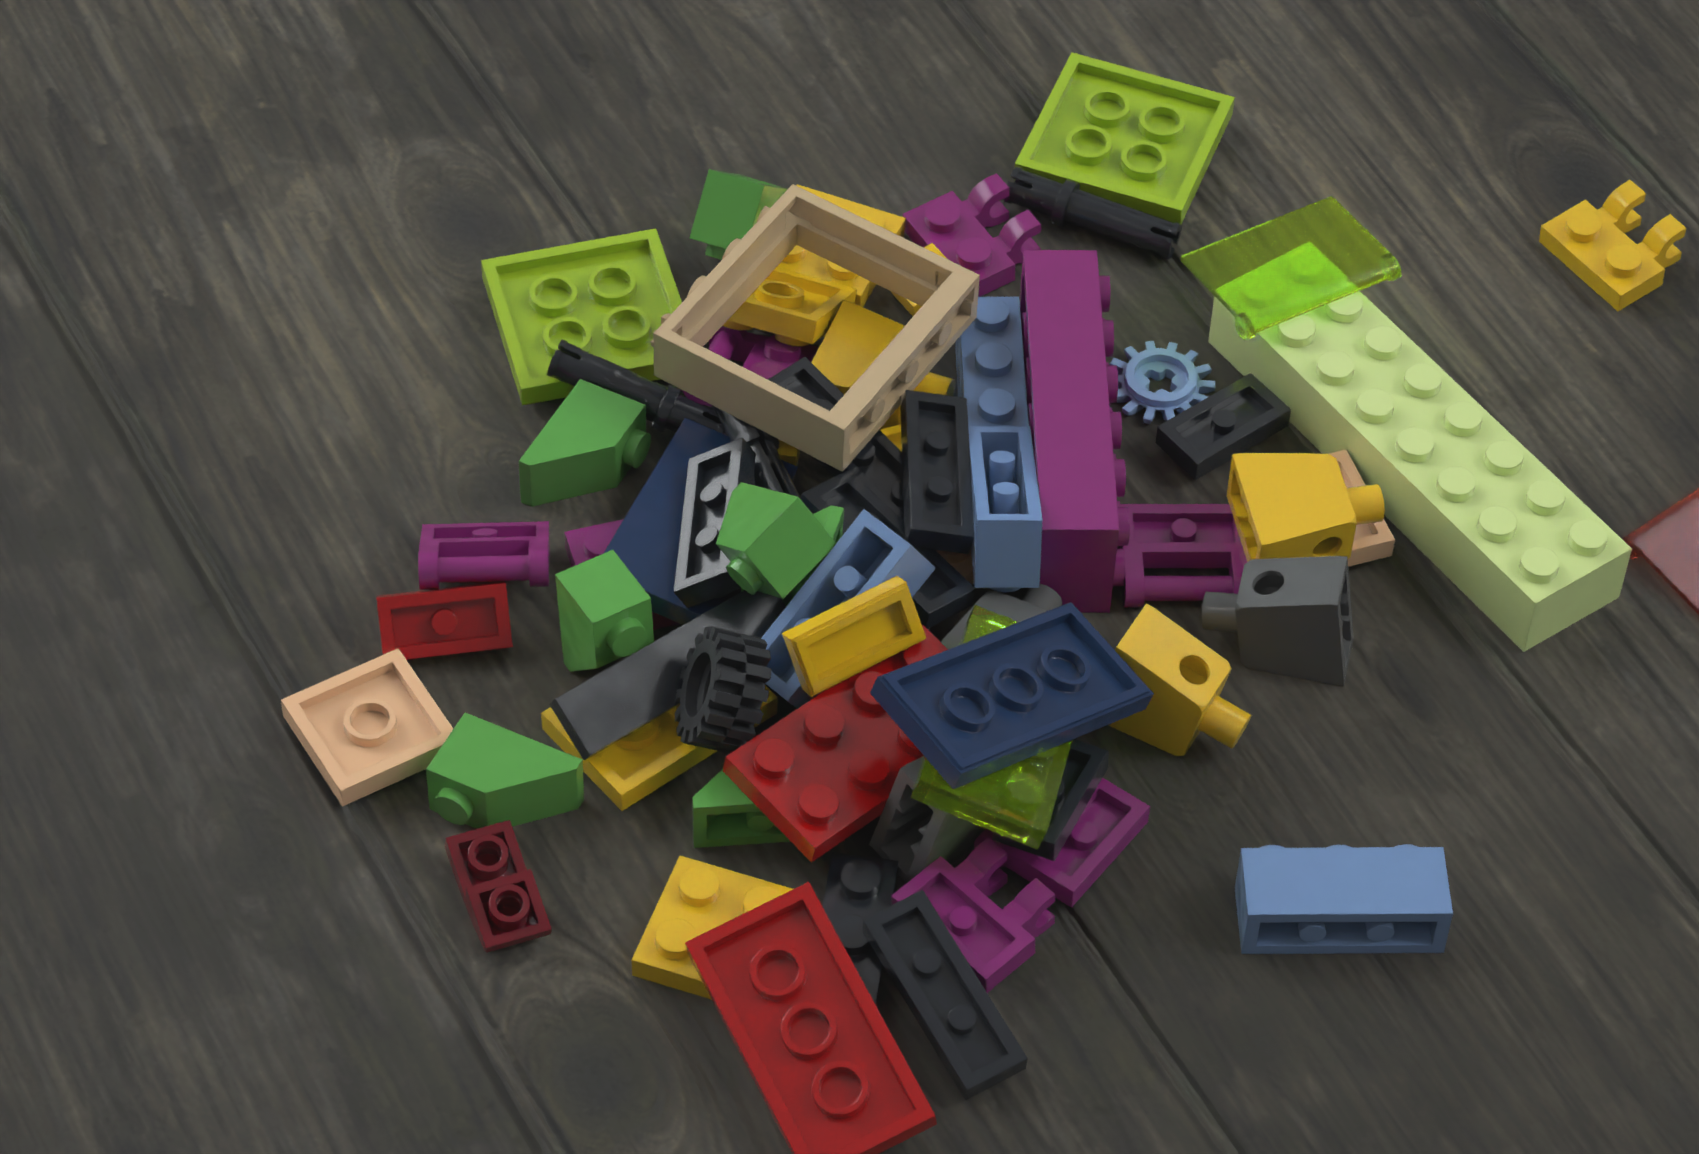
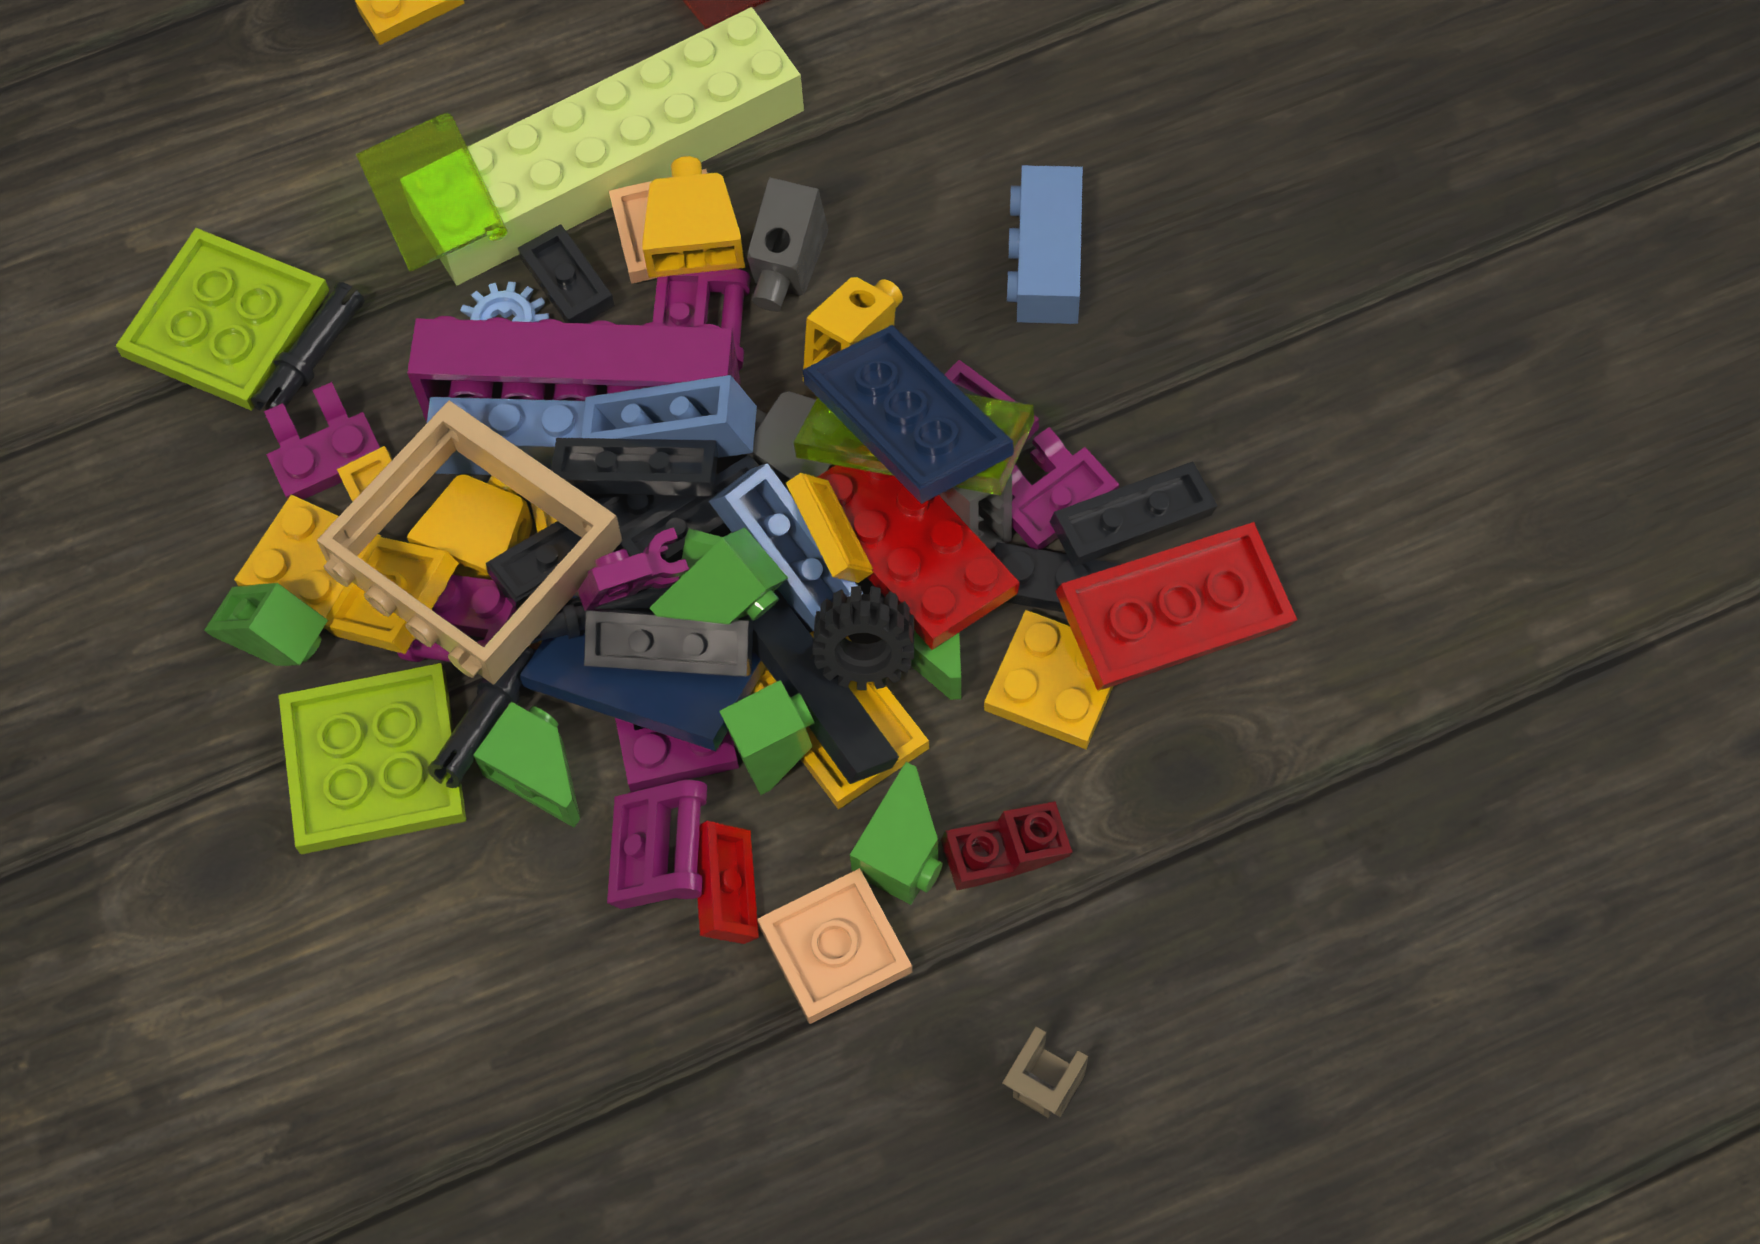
camera: 80 degrees left, 15 degrees up
none -> magenta plate [578,527,689,611]
none -> dark tan window [1002,1027,1088,1118]

